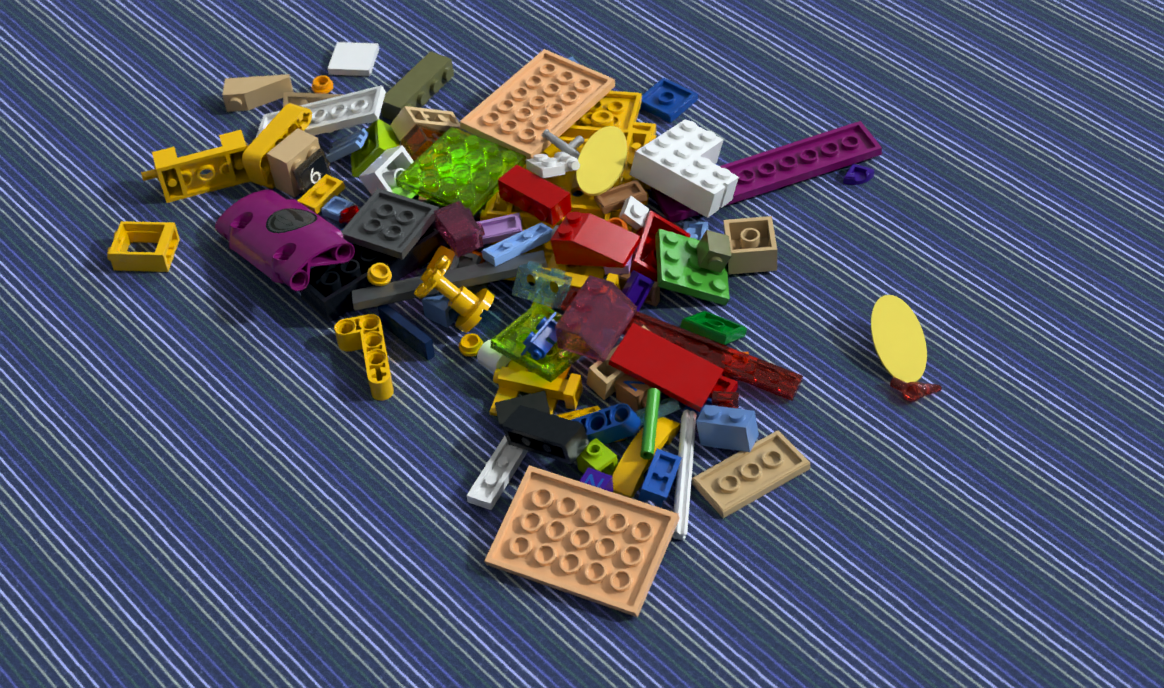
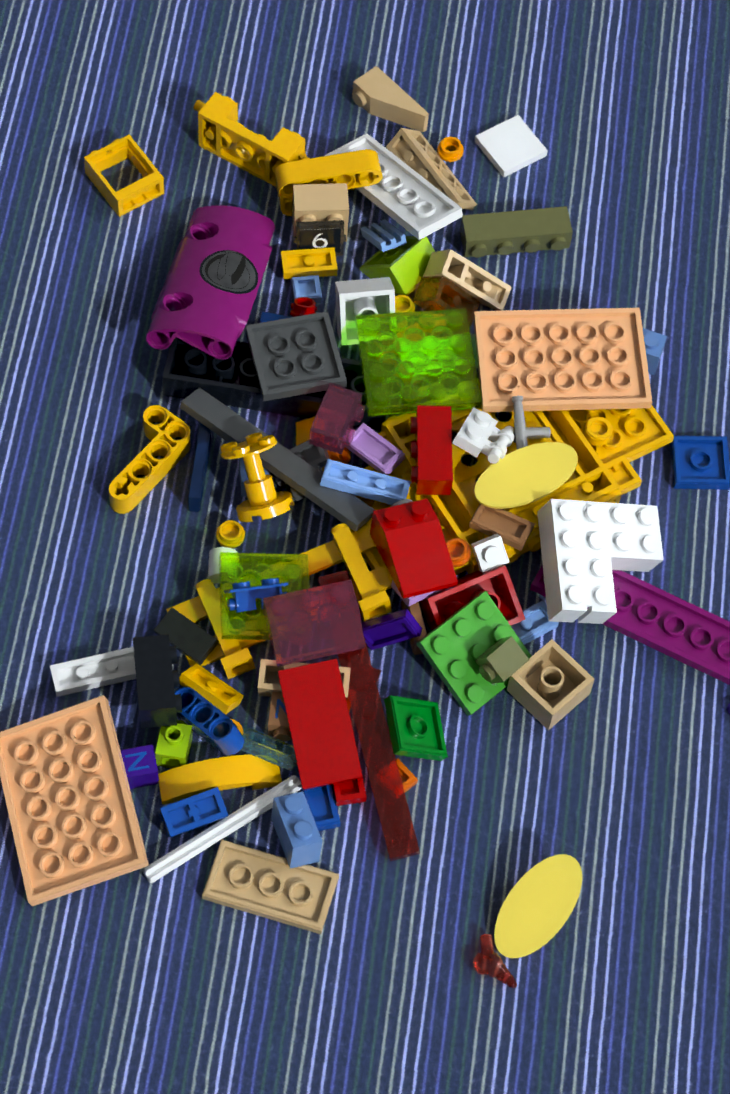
camera: 40 degrees right, 15 degrees up
yellow plate [367,263,392,286] -> none
clear light blue brick [512,261,572,309] -> none
bright green piece [640,388,660,459] -> none
clear red plate [712,391,739,409] -> none

